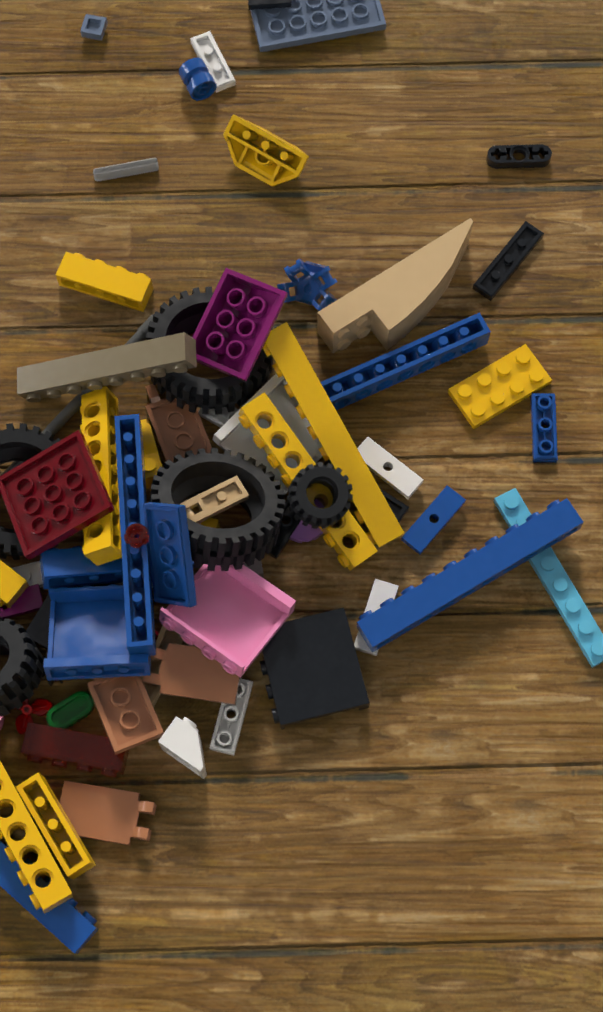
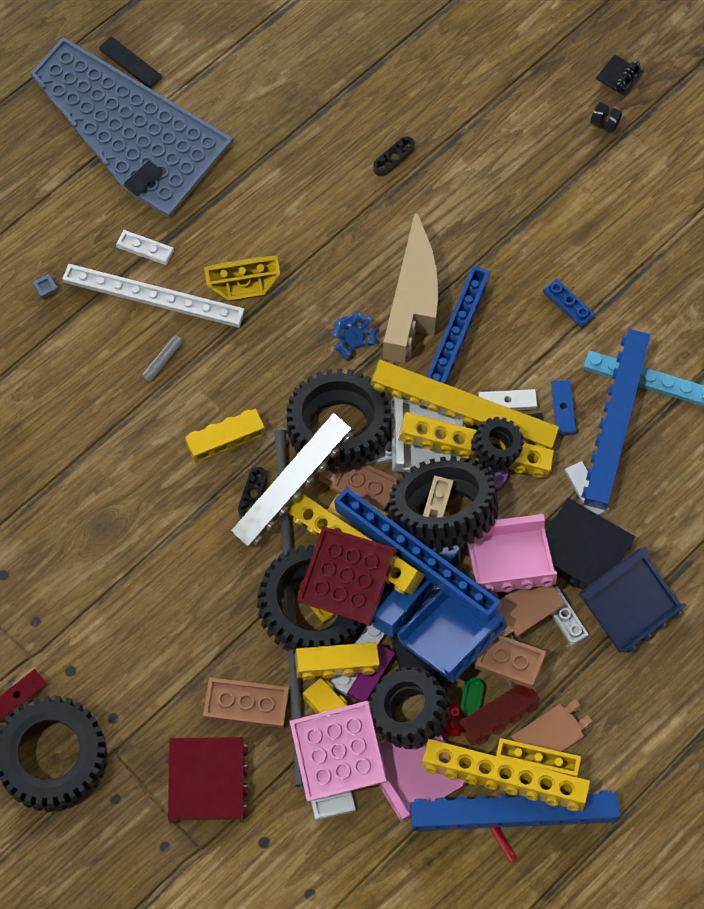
camera: 45 degrees left, 5 degrees down
clear red plate [124,523,150,548] -> none
blue tile [143,502,197,607] -> none
white slope [158,716,207,779] -> none
blue wheel [178,57,217,101] -> none
magenta slope [192,268,288,381] -> none
yellow plate [448,344,552,429] -> none
black tile [472,221,544,301] -> none
none -> white plate [62,264,245,328]
none -> black beam [238,467,267,518]
none -> dark blue panel [579,547,686,653]

